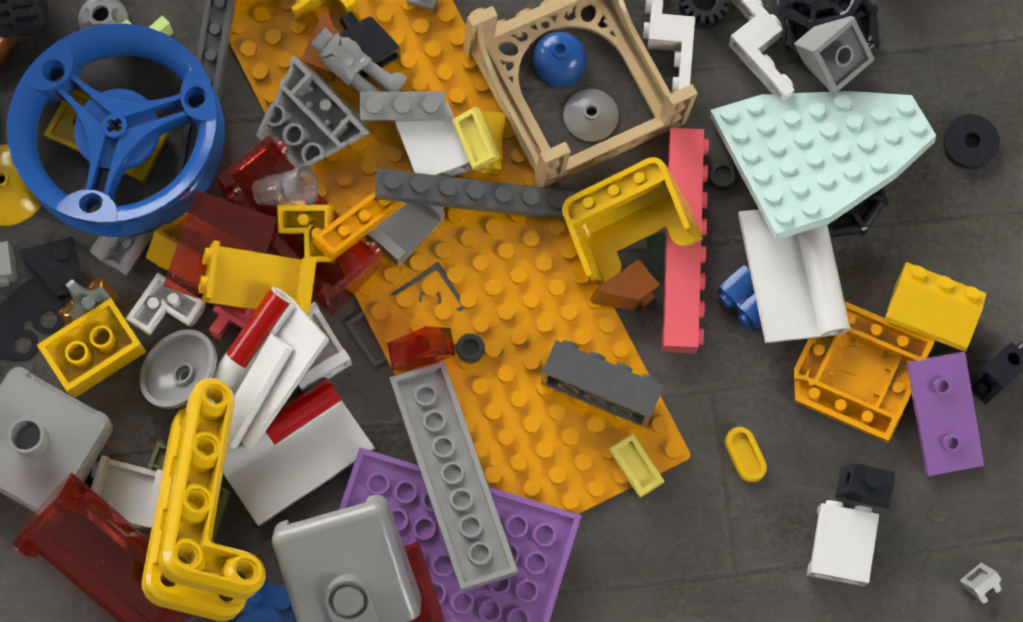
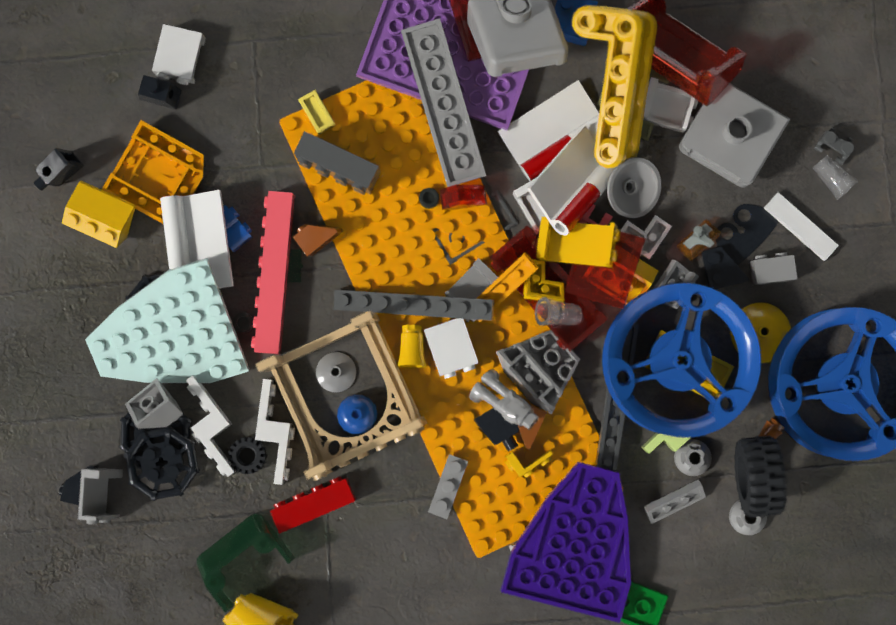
camera: 175 degrees left, 10 degrees up
yellow slope [37,298,146,398] -> none
white tile [228,334,294,449] -> none
light grey plate [360,91,445,122] -> none
light yellow tile [452,107,500,171] -> none
yellow windscreen [562,157,703,286] -> none
yellow tile [725,427,767,483] -> none
medium lavender plate [906,352,984,476] -> none
black tile [943,114,1000,170] -> none
light grey tile [959,563,1001,604] -> none

